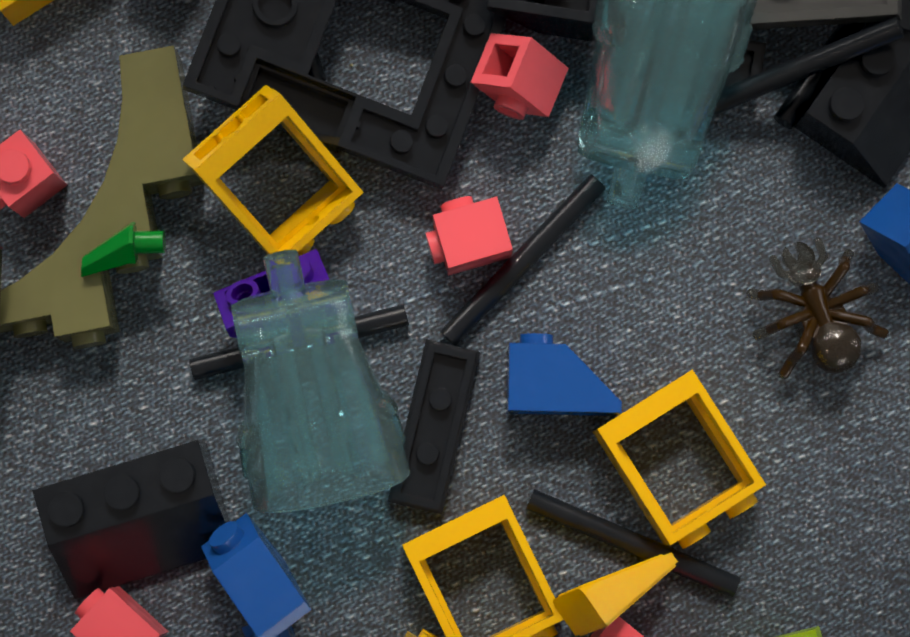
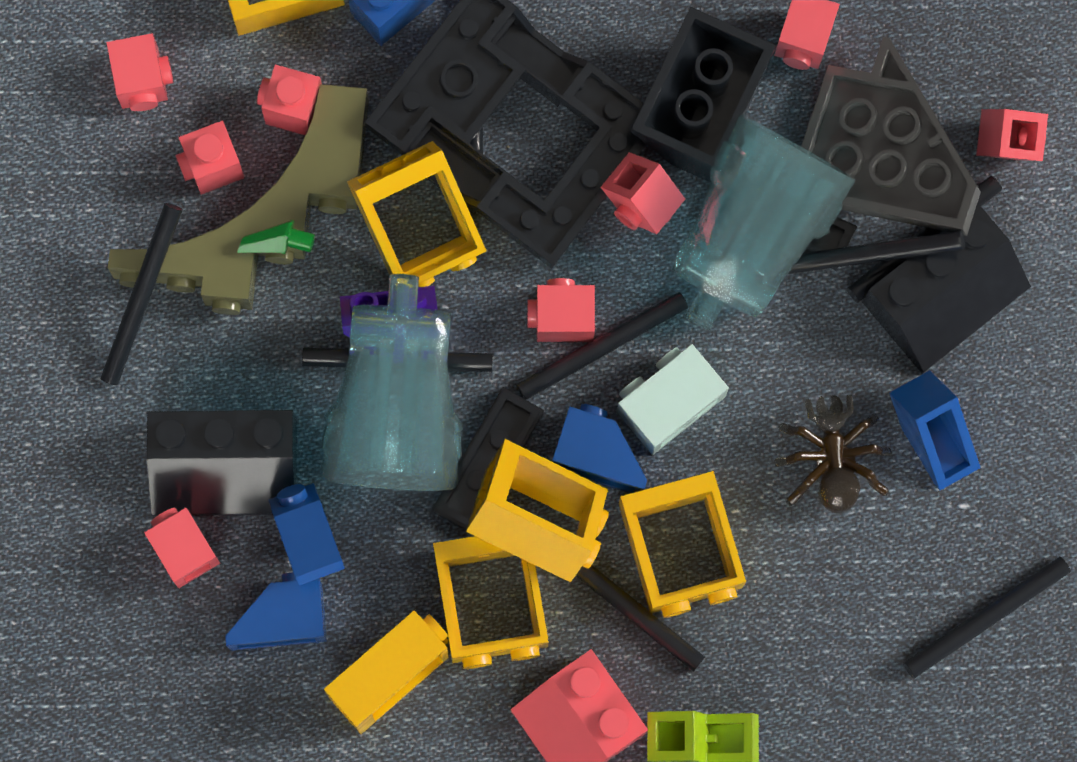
camera: 15 degrees right, 5 degrees down
yellow slope [553,552,678,637] -> none
none -> coral brick [257,65,322,135]
none -> yellow window [466,439,609,582]
none -> light aqua brick [616,344,729,456]

